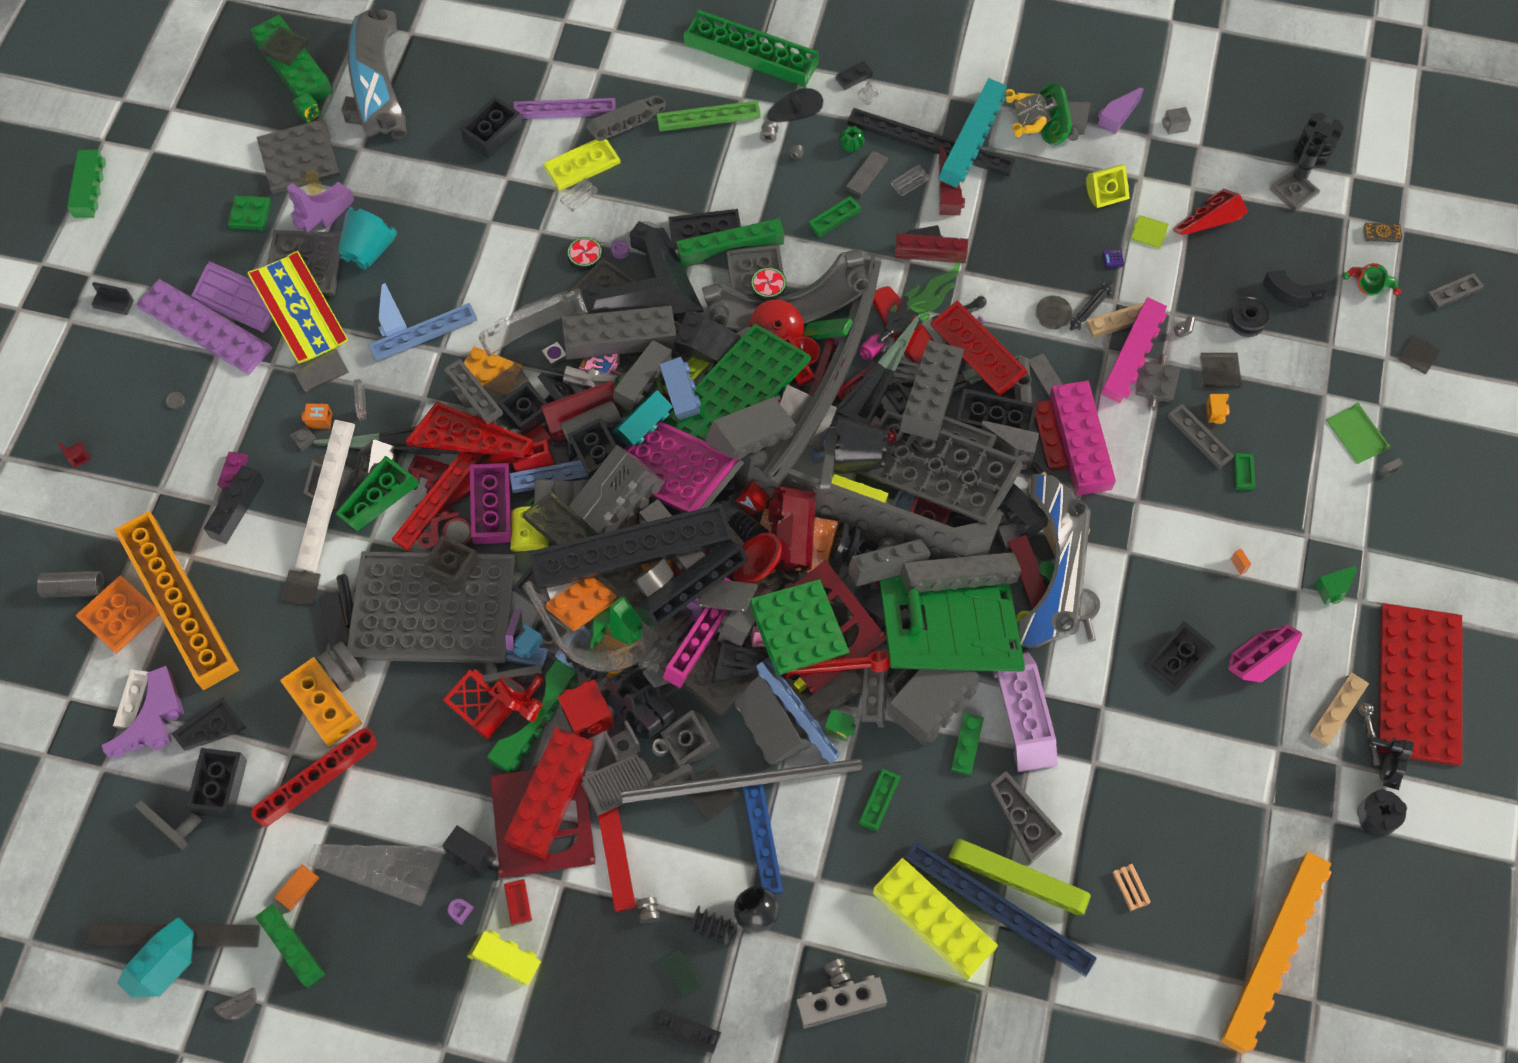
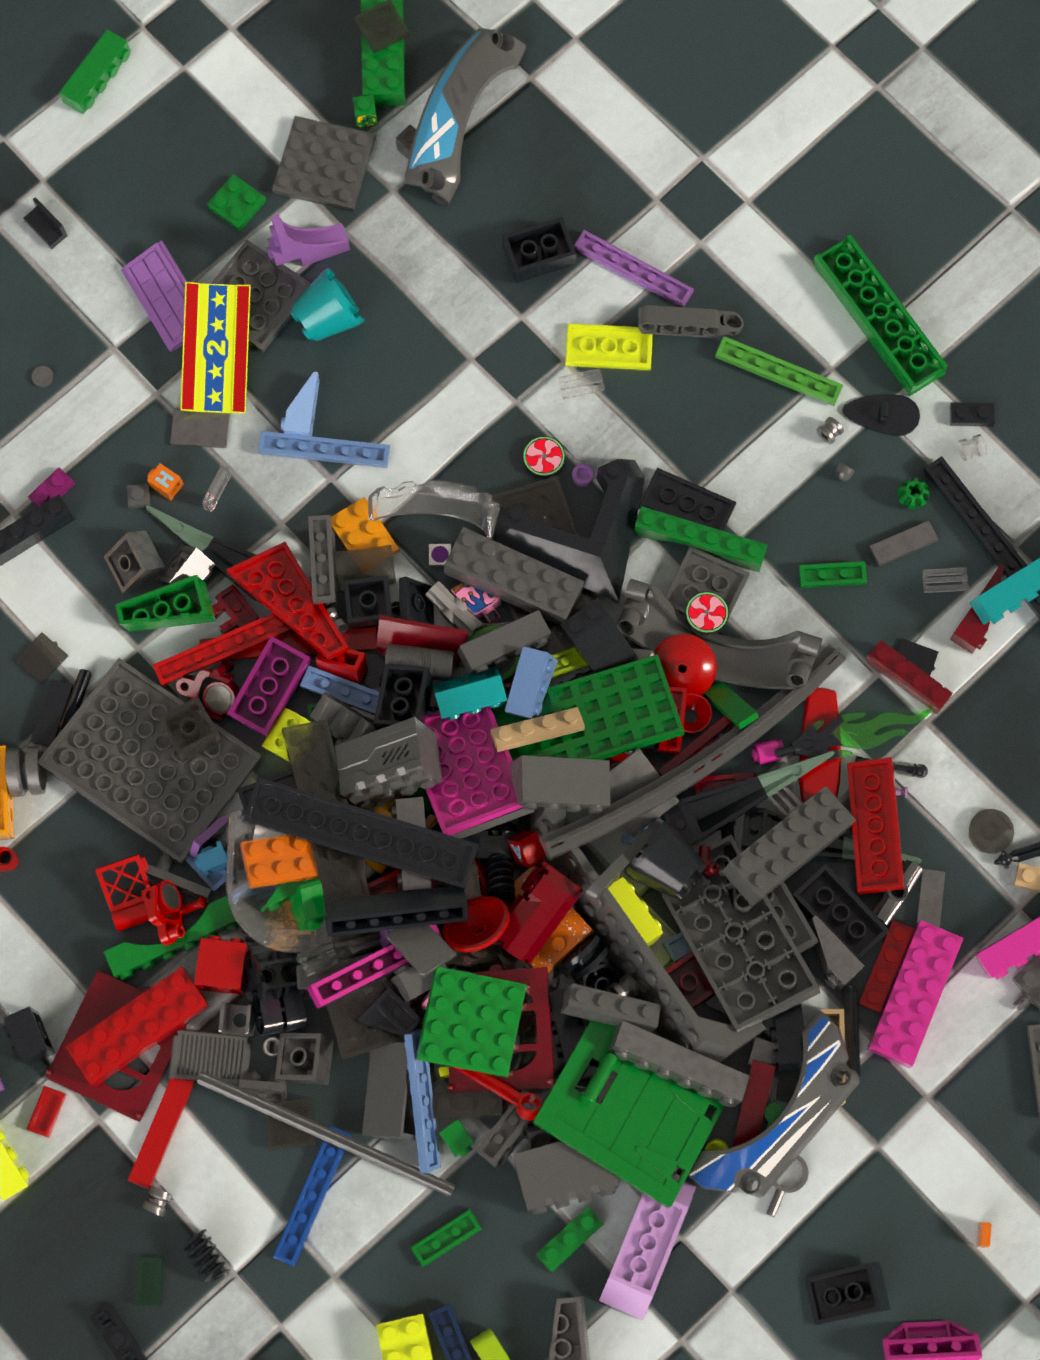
camera: 35 degrees right, 10 degrees up
medium lavender plate [136,279,272,375] -> none
white plate [295,420,355,572] -> none
clear yellow piece [303,170,323,195] -> none
dark grey arch [633,559,674,597] -> none
black wheel [733,886,780,933] -> none
none -> tan plate [491,707,585,752]

